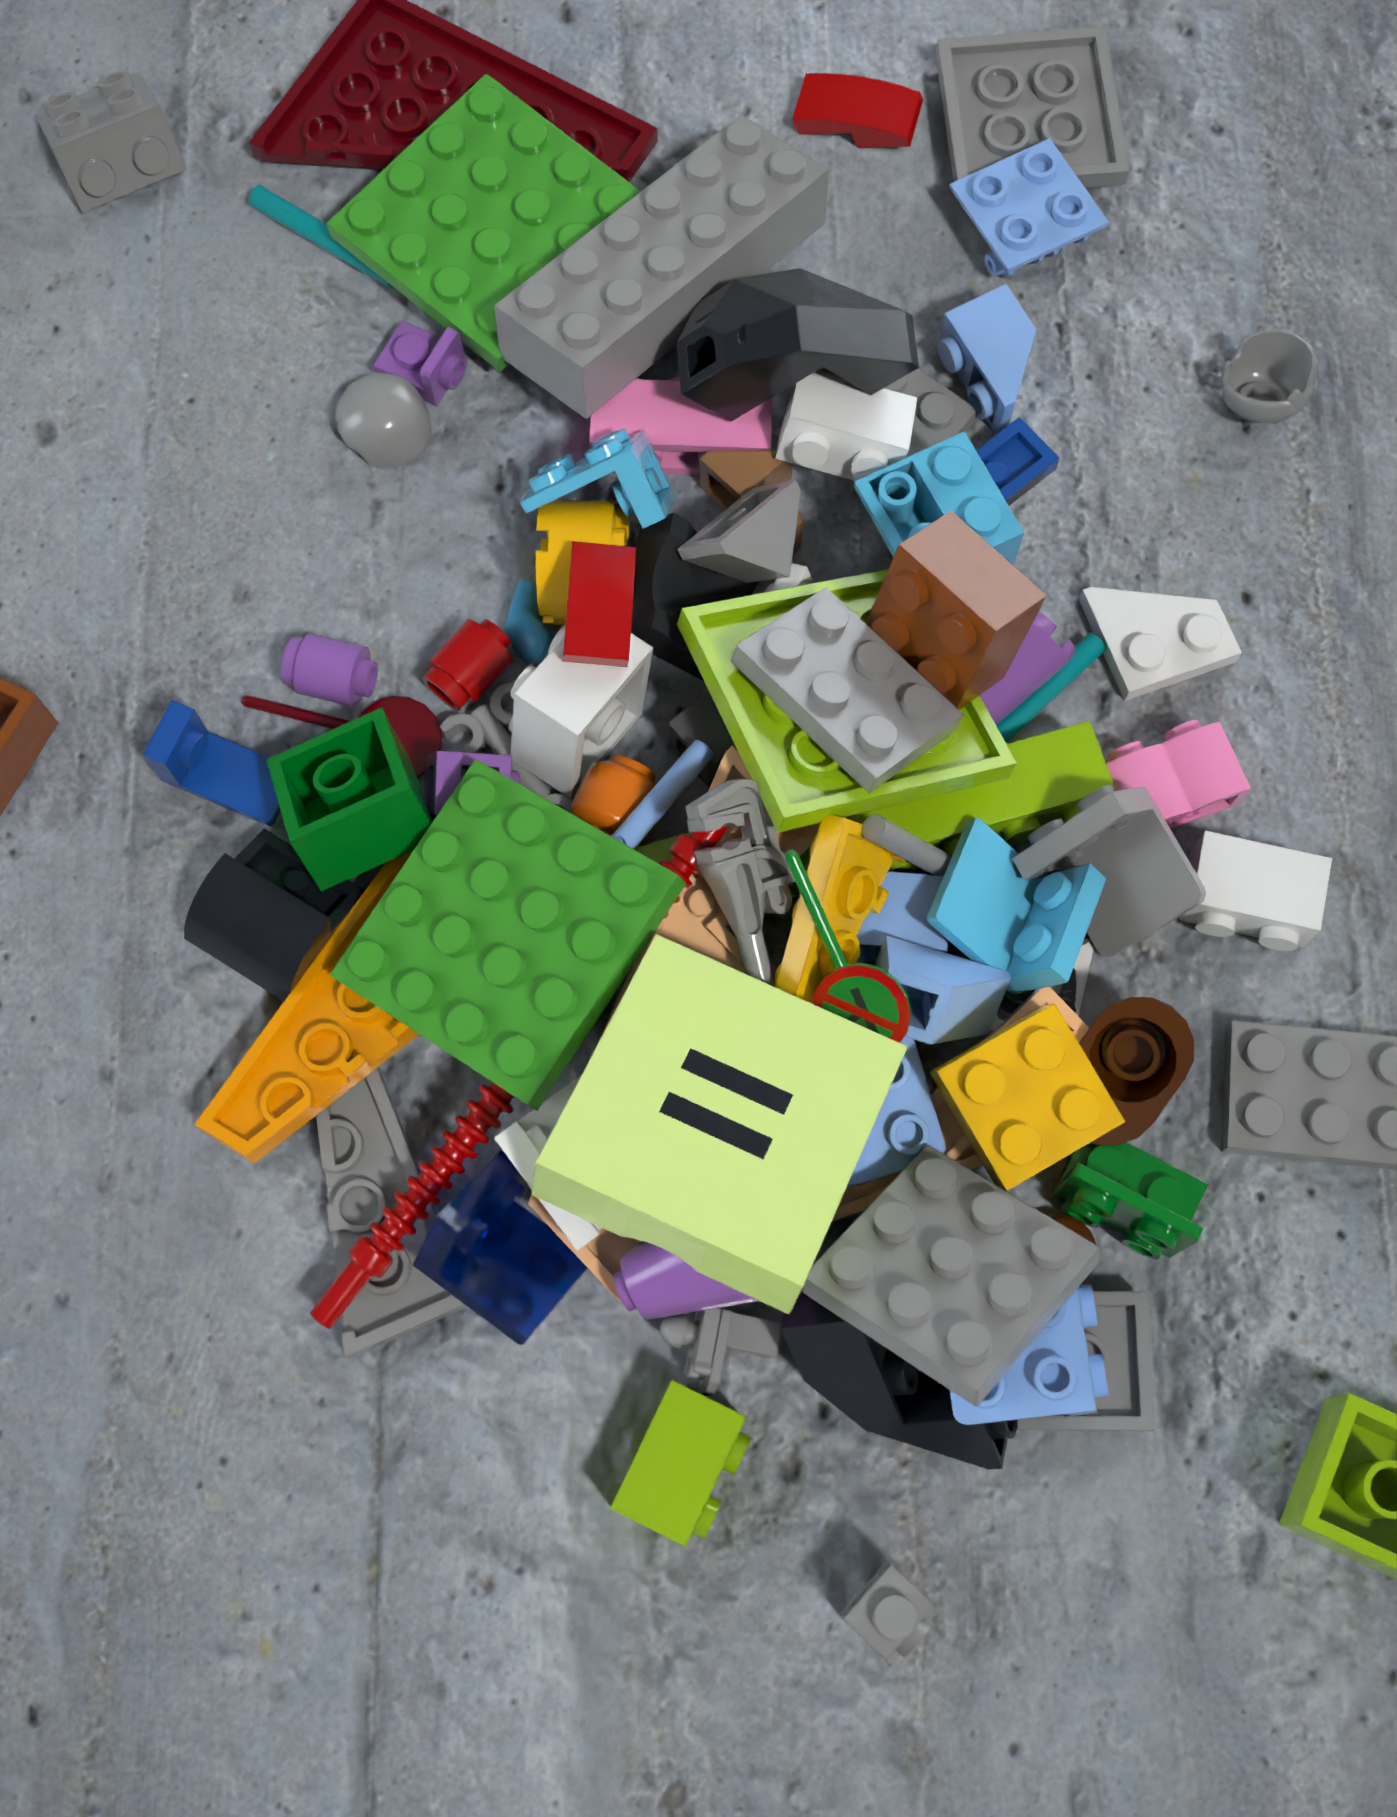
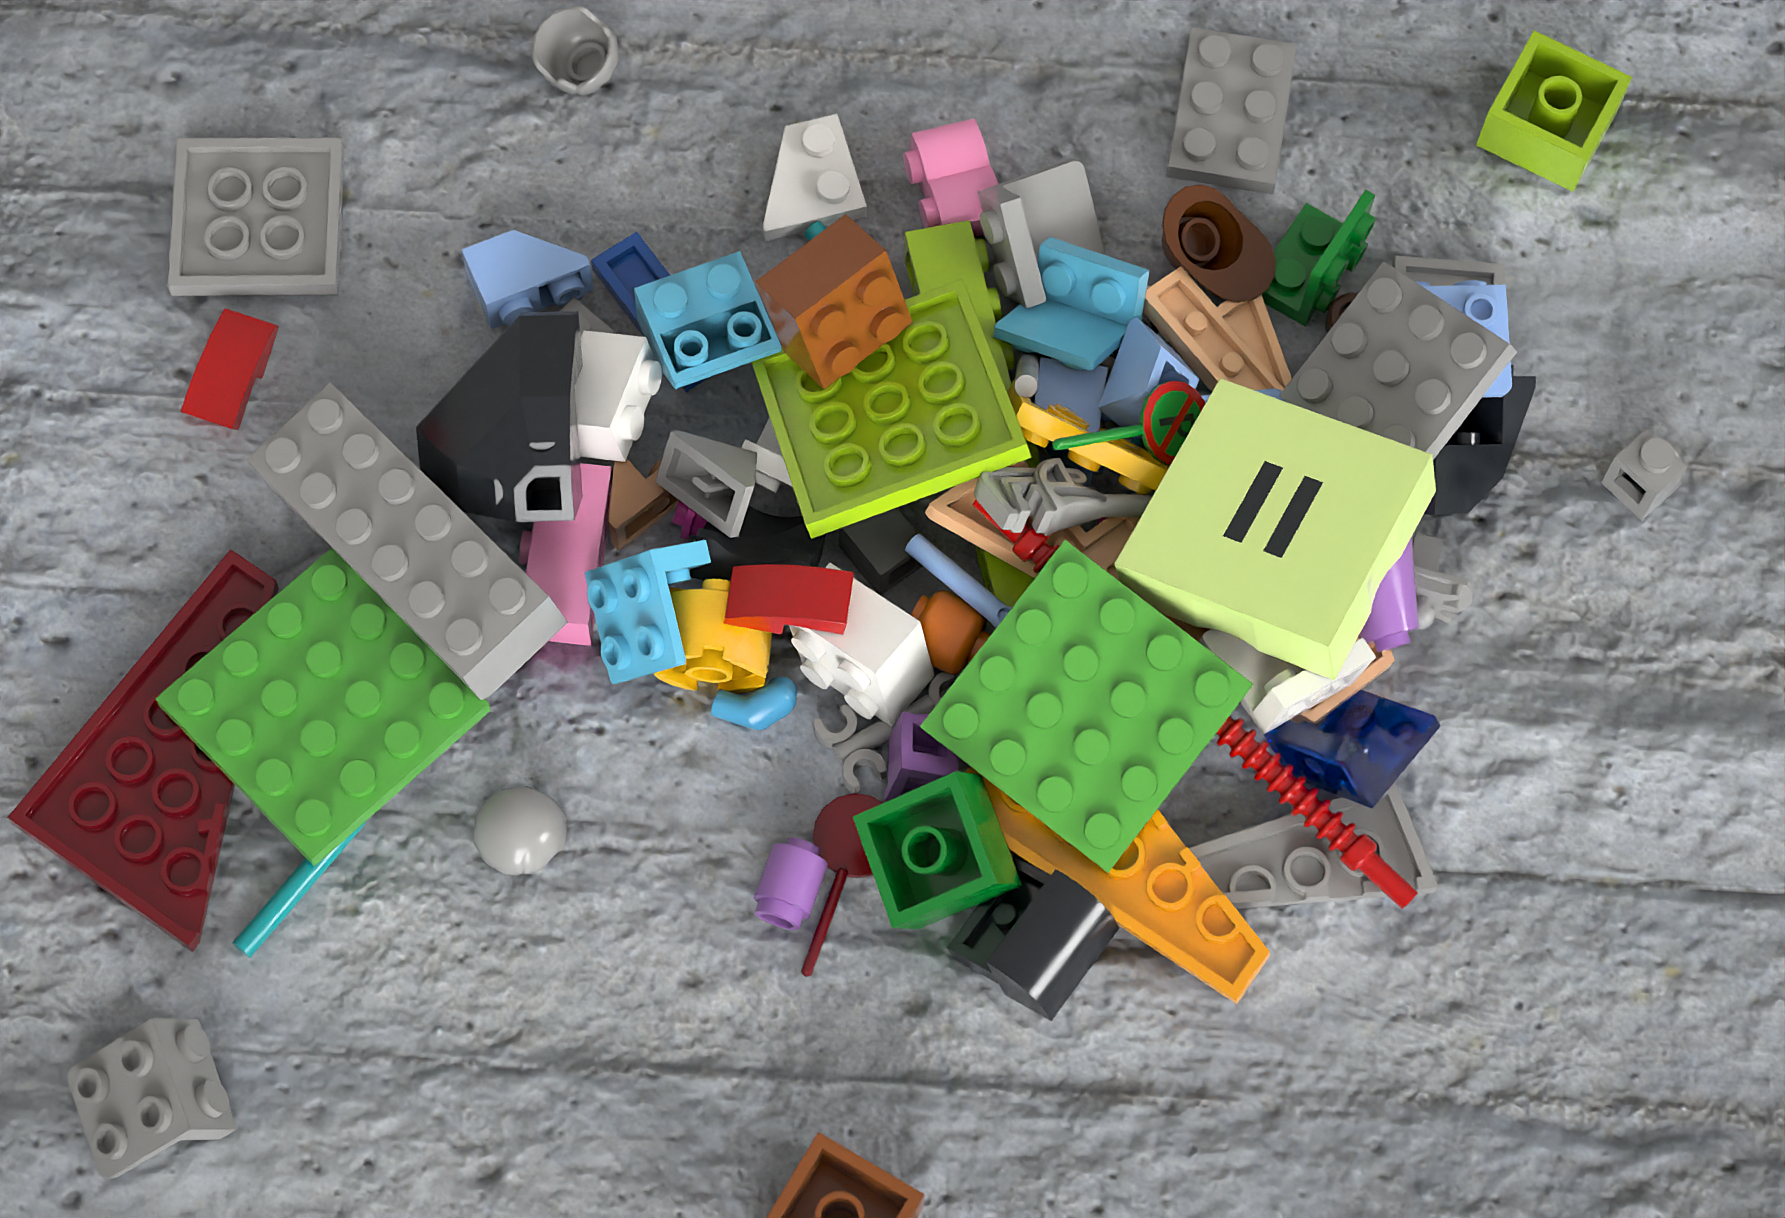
camera: 90 degrees left, 5 degrees down
blue bracket [142,700,281,826] -> none
medium lavender bracket [373,320,467,407] -> none
red brick [422,619,513,711] -> none
lime brick [610,1380,752,1547] -> none
light grey plate [731,587,964,793] -> none
yellow brick [929,1003,1125,1191] -> none
light blue hinge [949,138,1109,278] -> none
white brick [1178,831,1332,951] -> none

